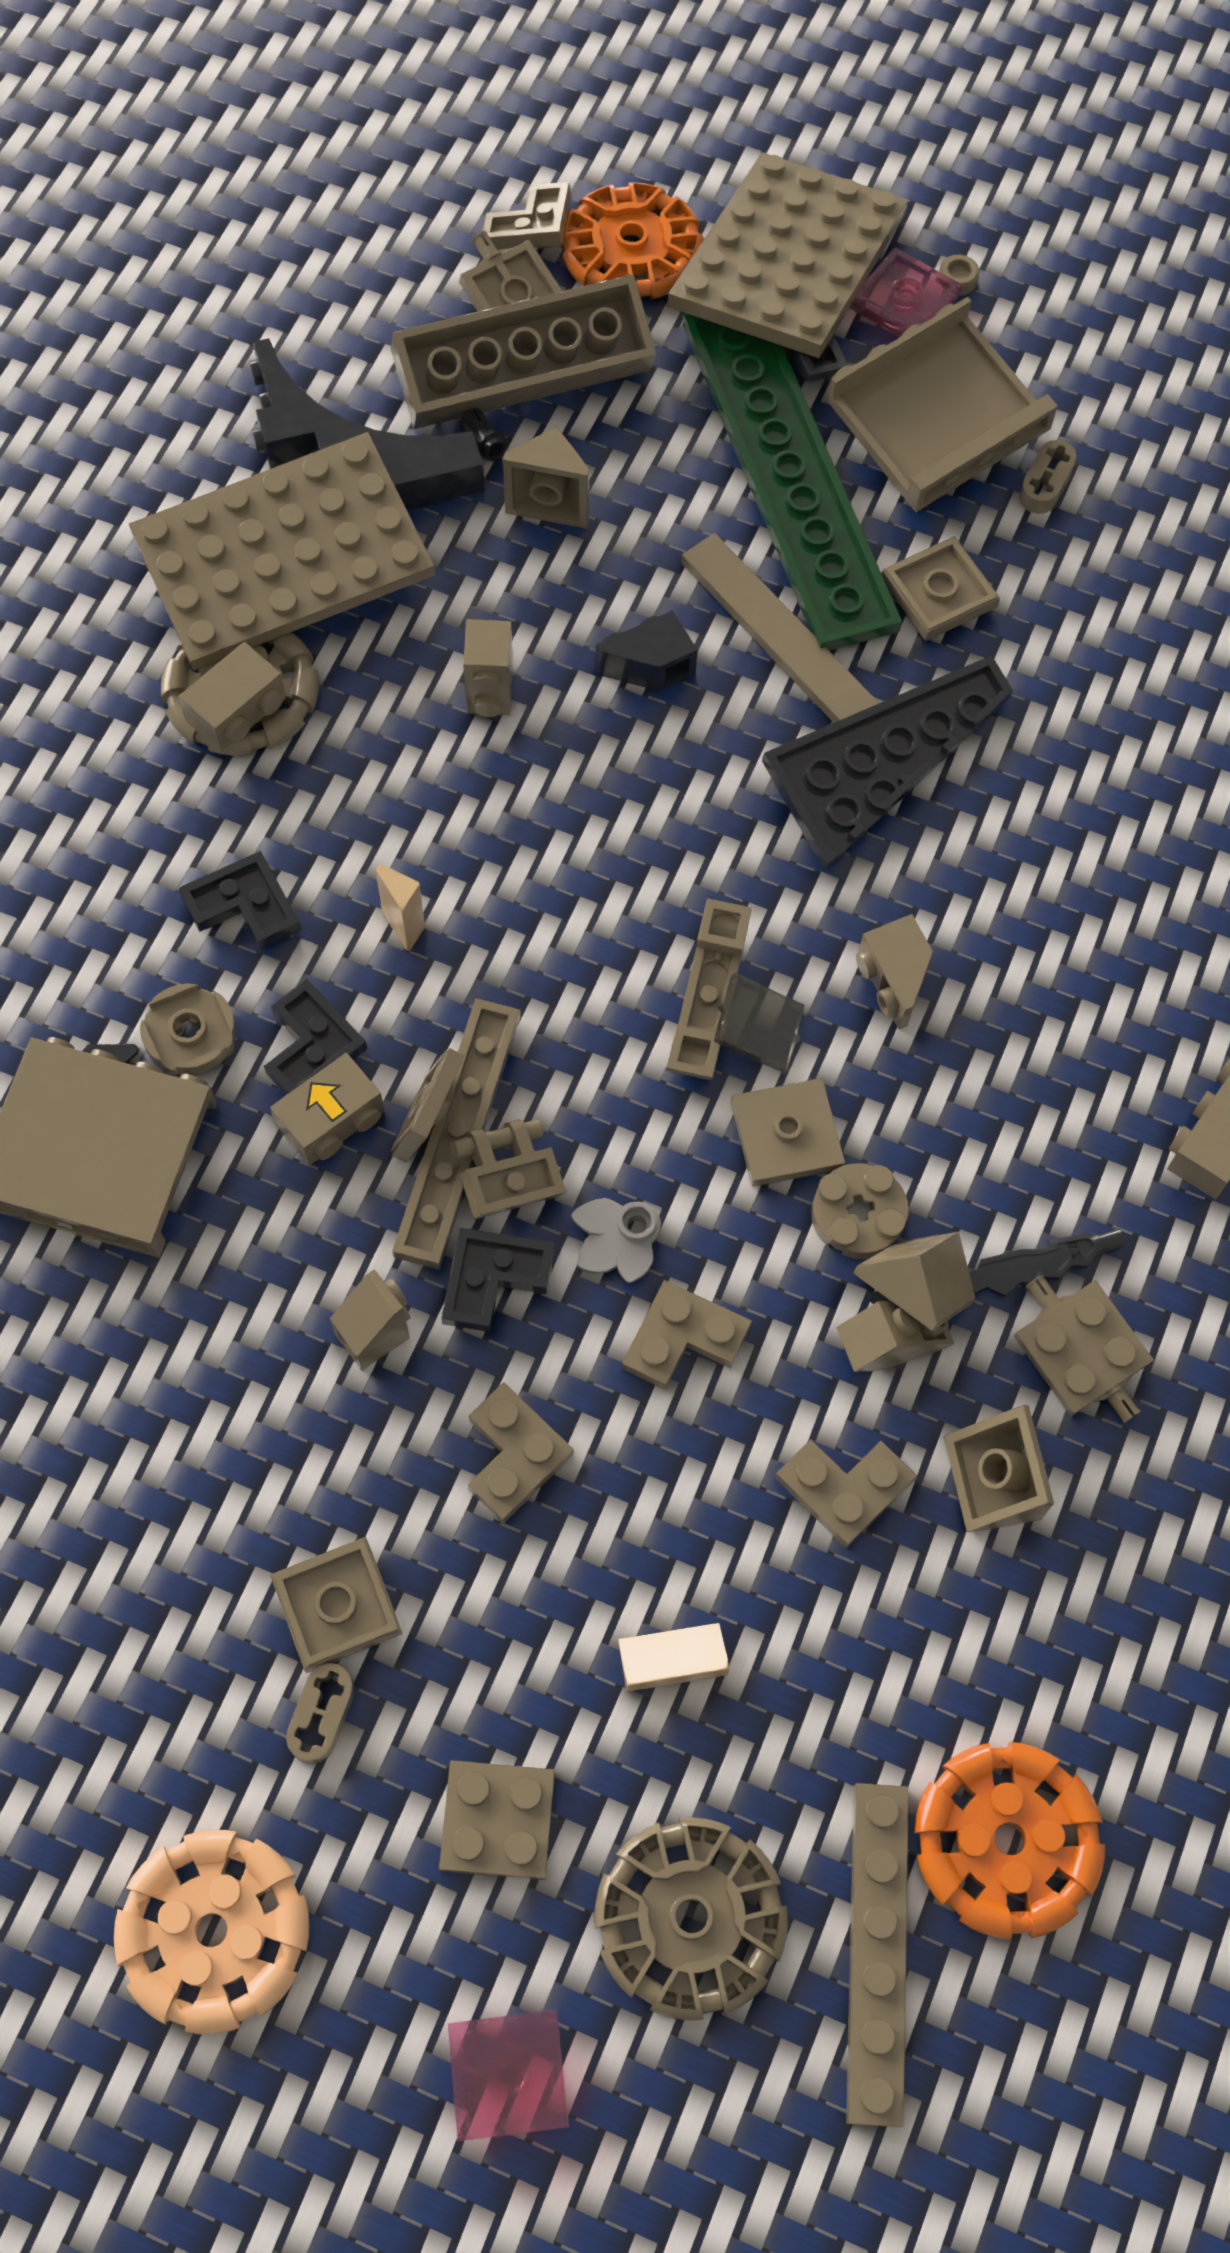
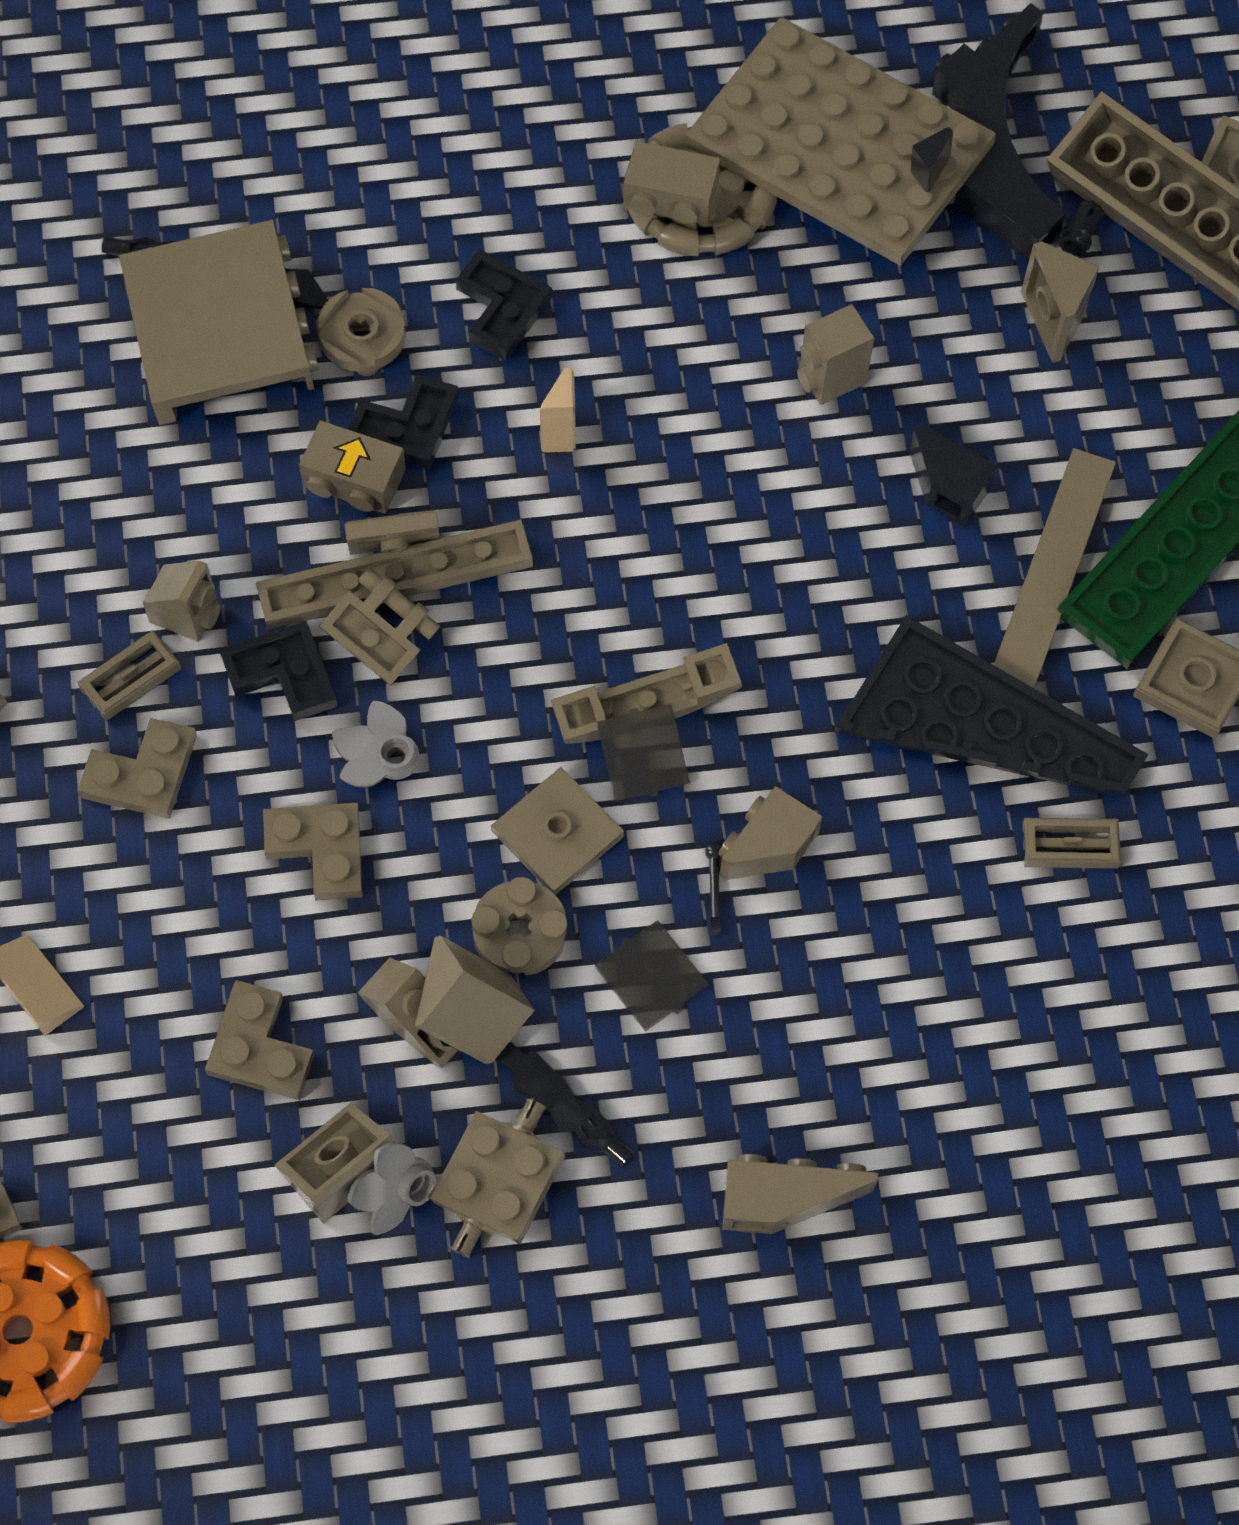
camera: 60 degrees right, 0 degrees up
none -> dark tan tile [77,630,181,721]
none -> light grey plate [347,1143,437,1235]
none -> clear smoke piece [595,920,709,1032]
none -> black hinge [705,842,722,936]
none -> black slope [910,127,953,193]
none -> dark tan tile [1022,818,1121,869]

